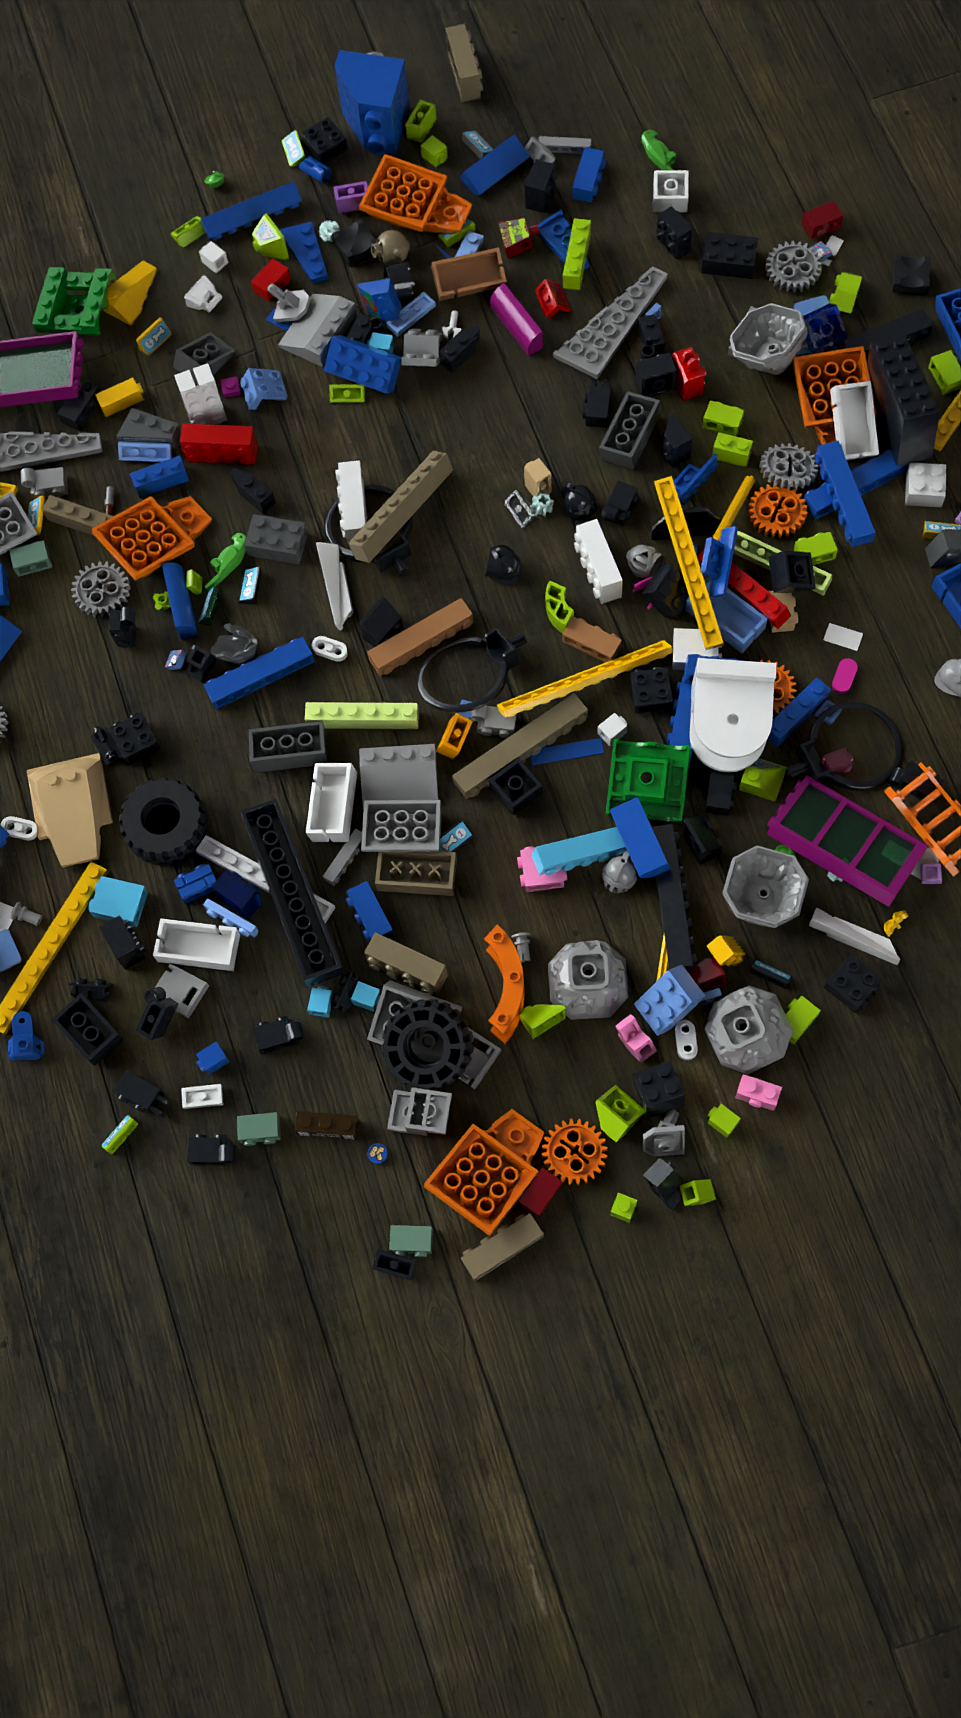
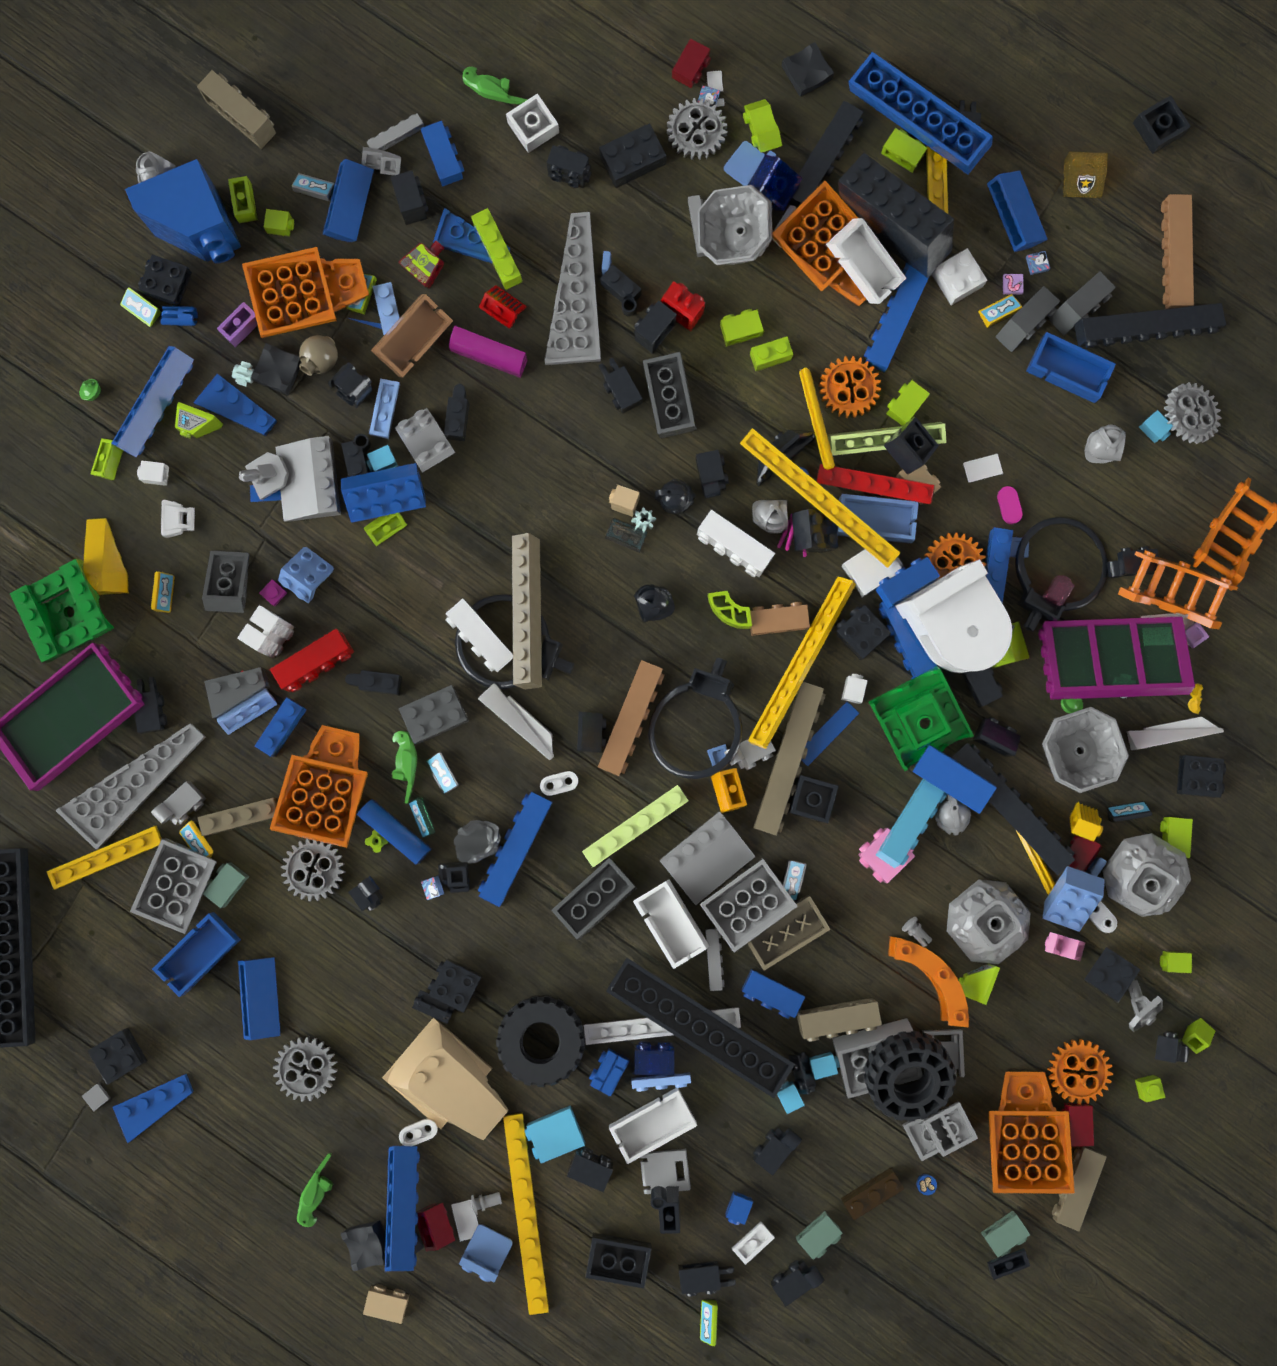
camera: 45 degrees left, 15 degrees up
blue piece [8,1011,45,1061] -> none
black hinge [69,978,113,1000] -> none
yellow brick [95,378,144,417] -> none
light grey piece [105,486,114,516] -> none
lime tile [186,570,203,595] -> none
red brick [251,259,291,302] -> none
blue slope [358,278,401,322] -> none
white bar [443,311,461,341] -> none
lime slope [596,1085,645,1142] -> none
black slope [662,412,693,468] -> none
blue bracket [674,454,718,507] -> none
blue bracket [700,526,738,598] -> none
bright pink brick [735,1074,782,1111] -> none
light grey gear [759,443,819,490] -> none
blue brick [814,440,876,547] -> none

